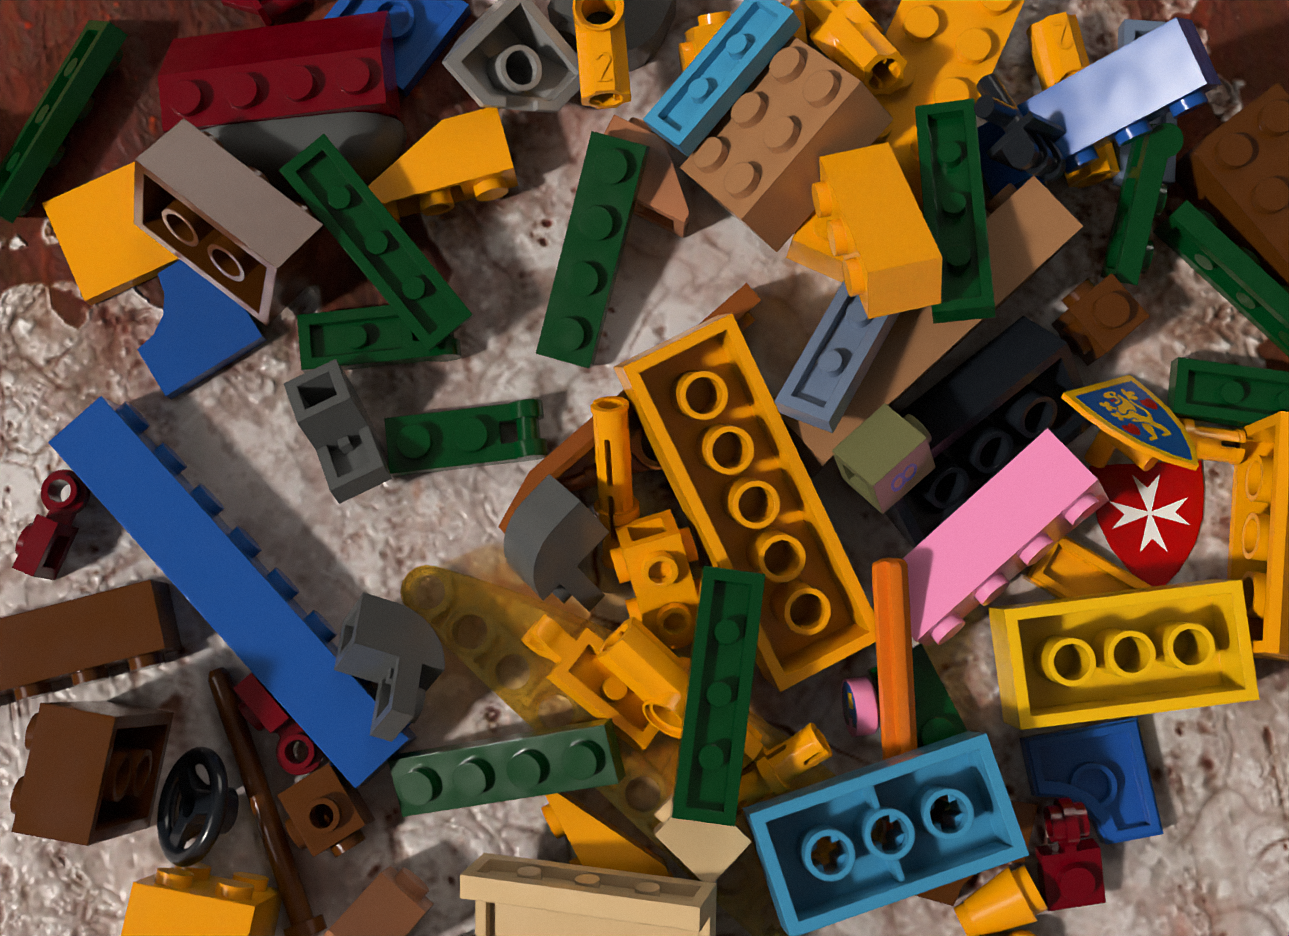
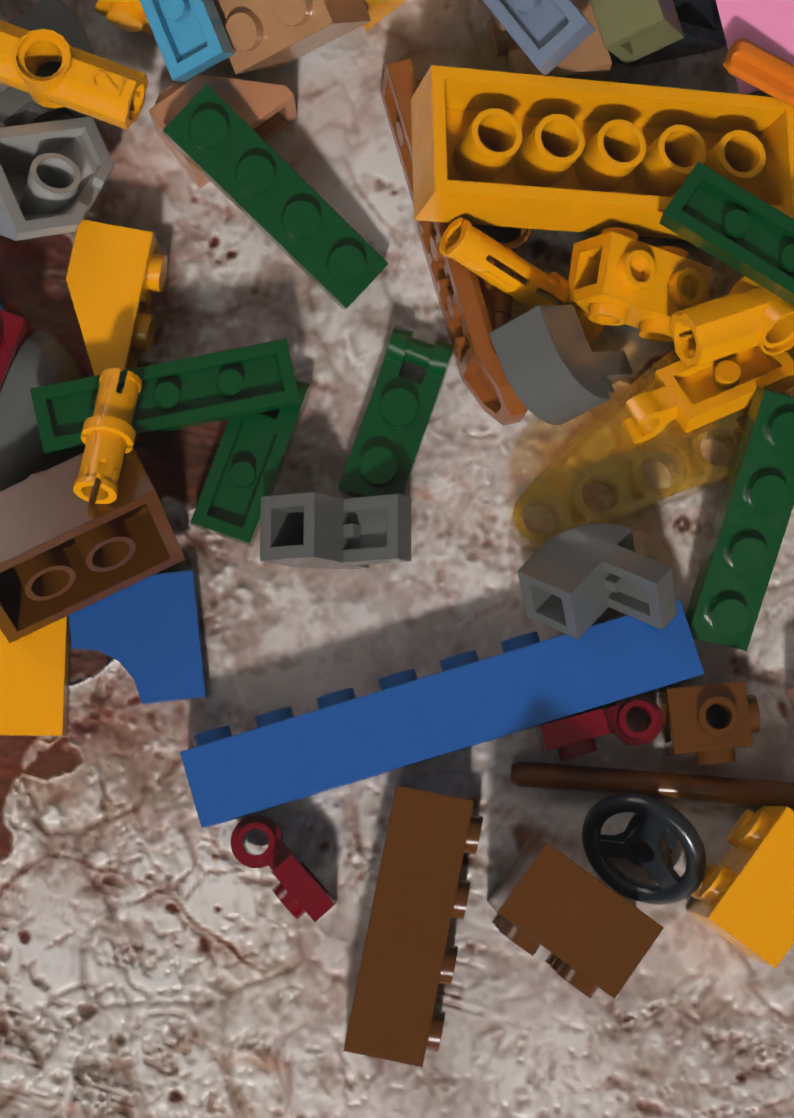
camera: 65 degrees left, 0 degrees up
none -> light orange pin [73,368,142,504]

